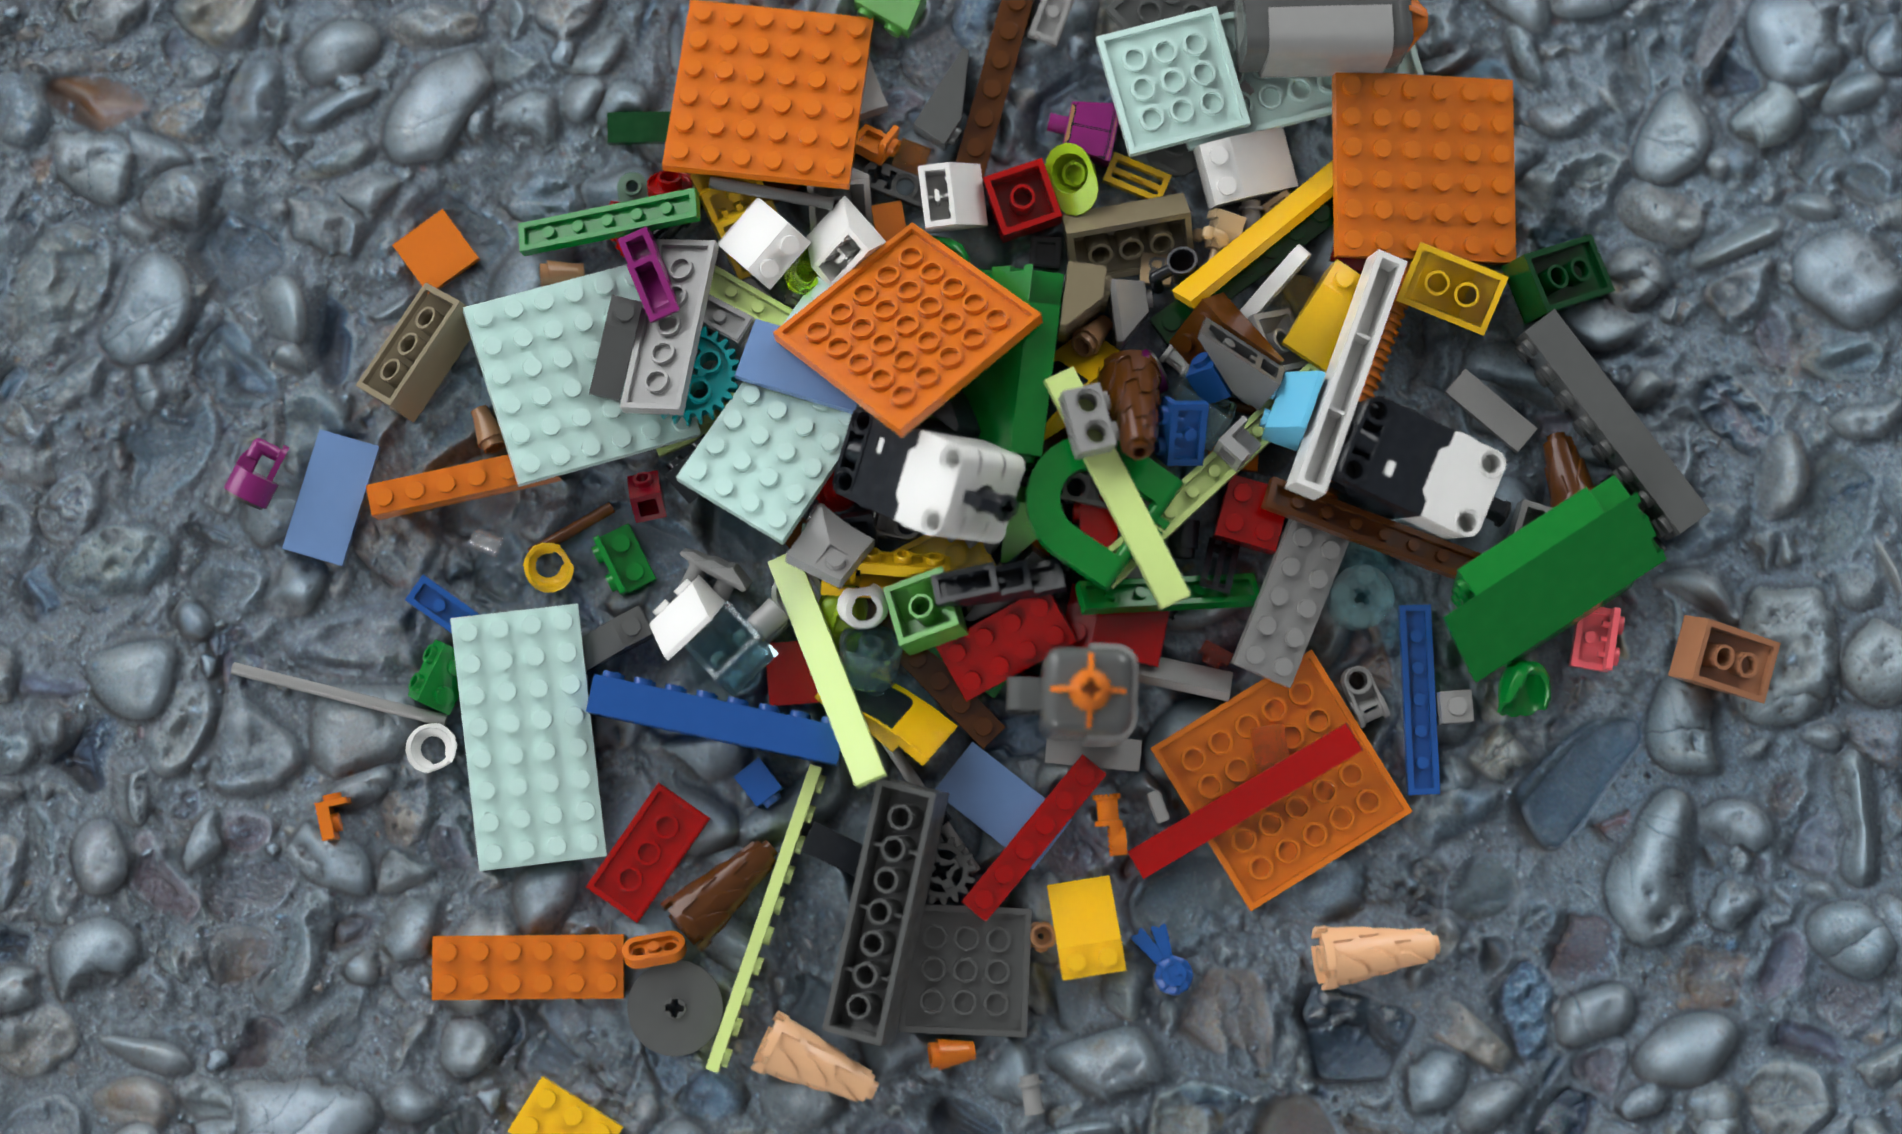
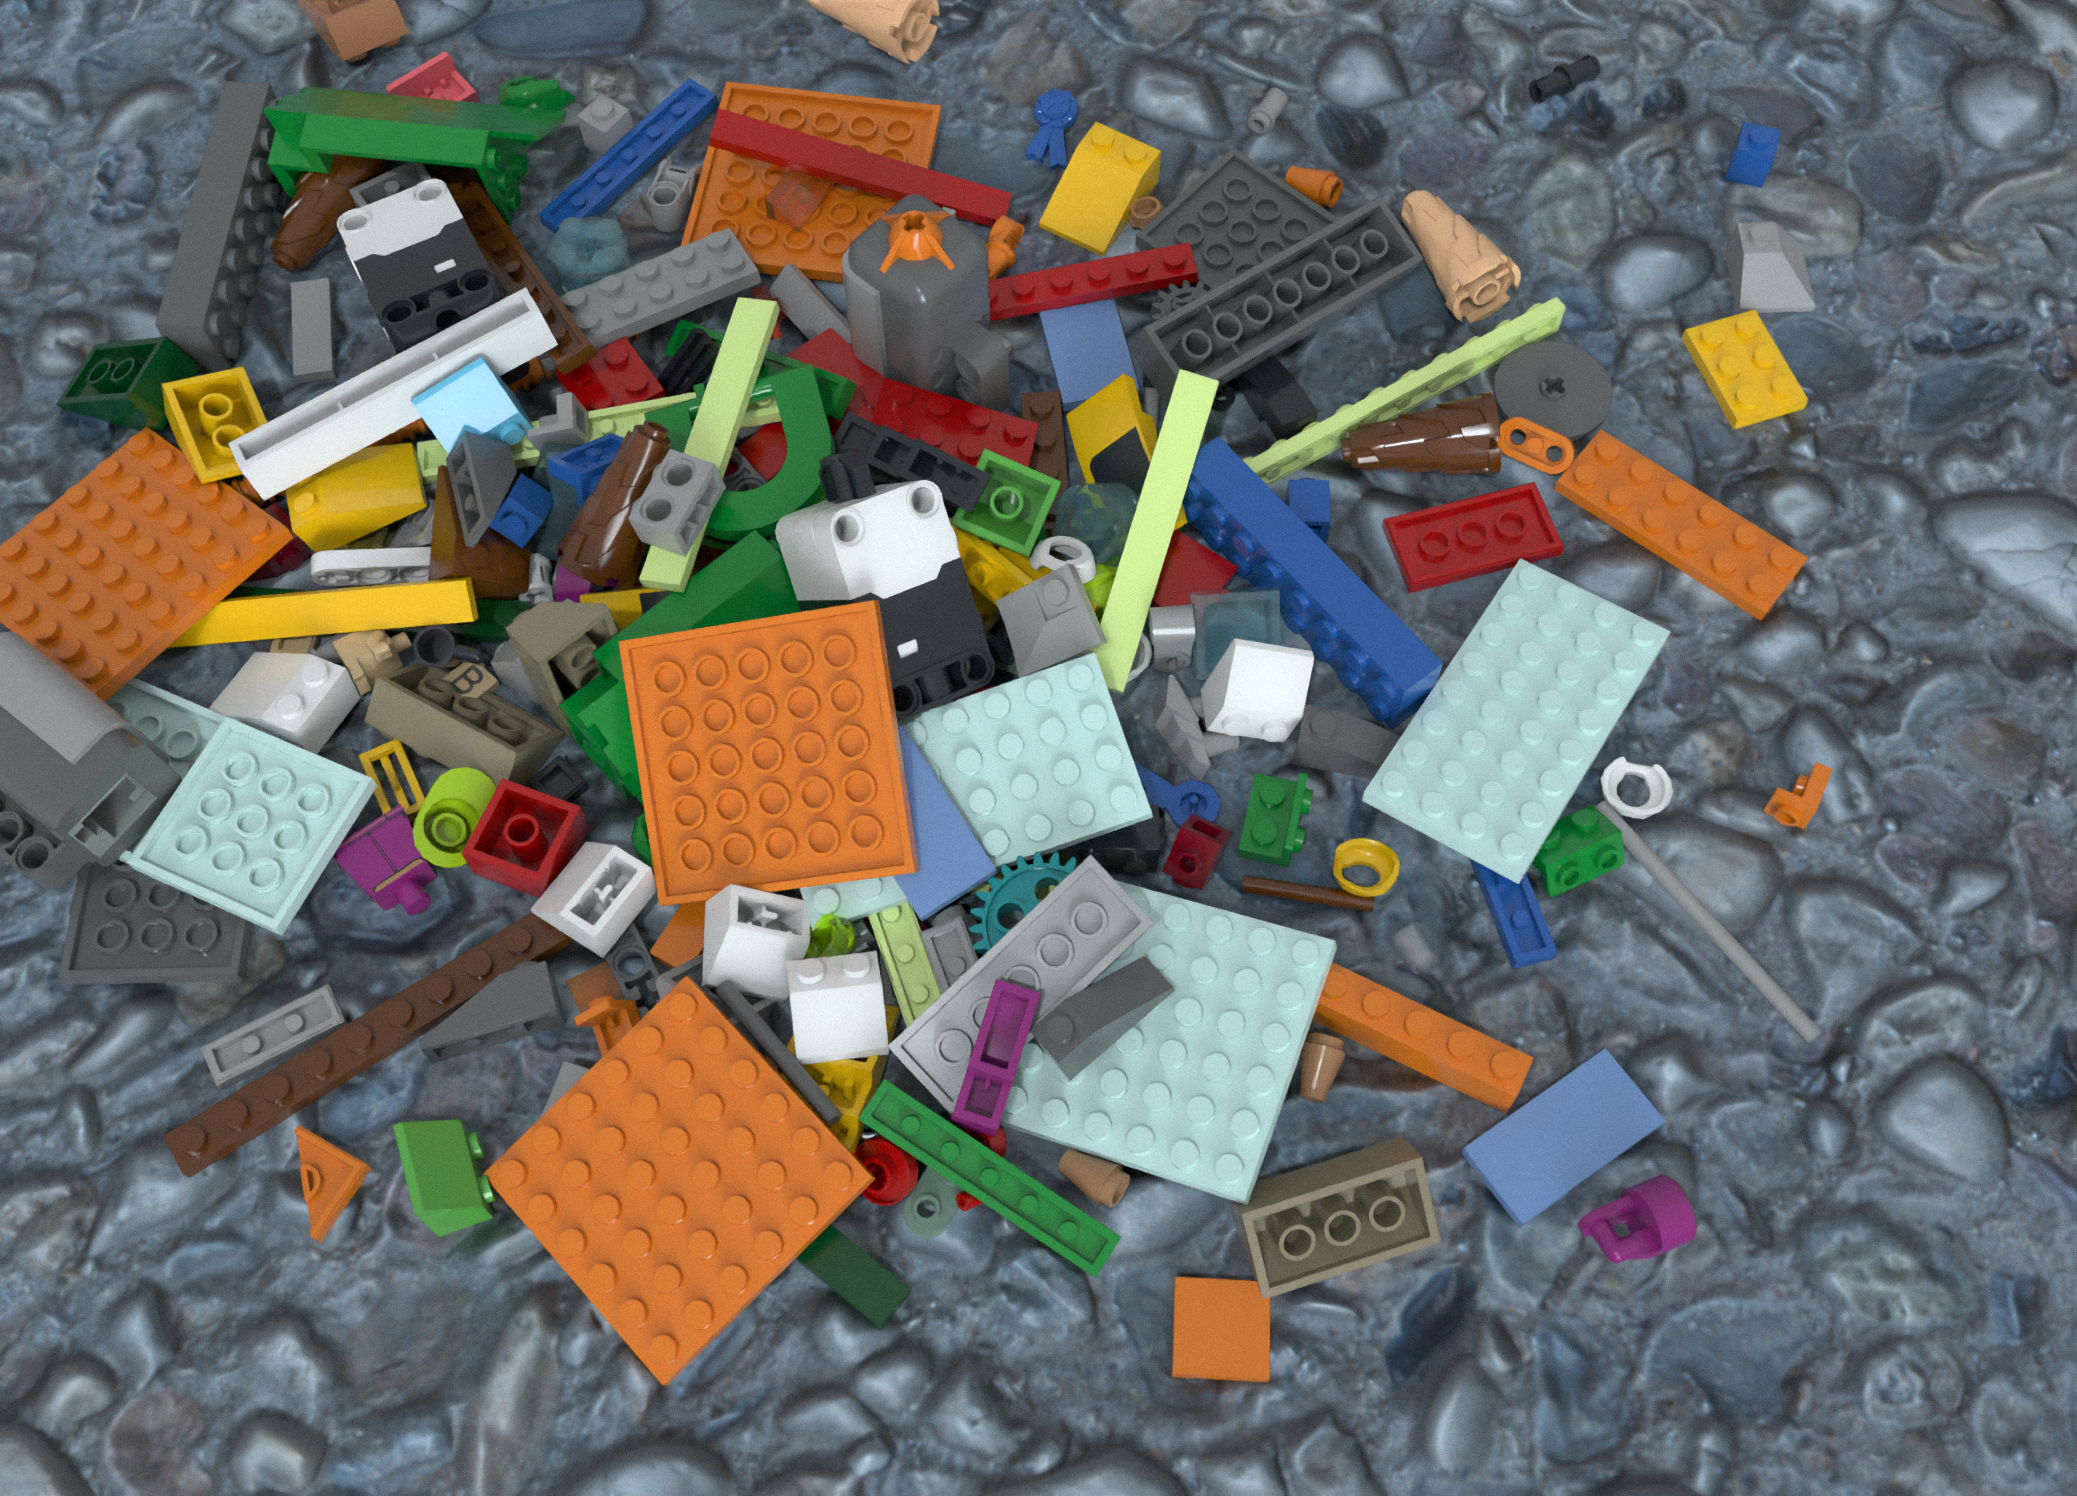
camera: 140 degrees left, 20 degrees down
none -> blue piece [1134,761,1221,829]

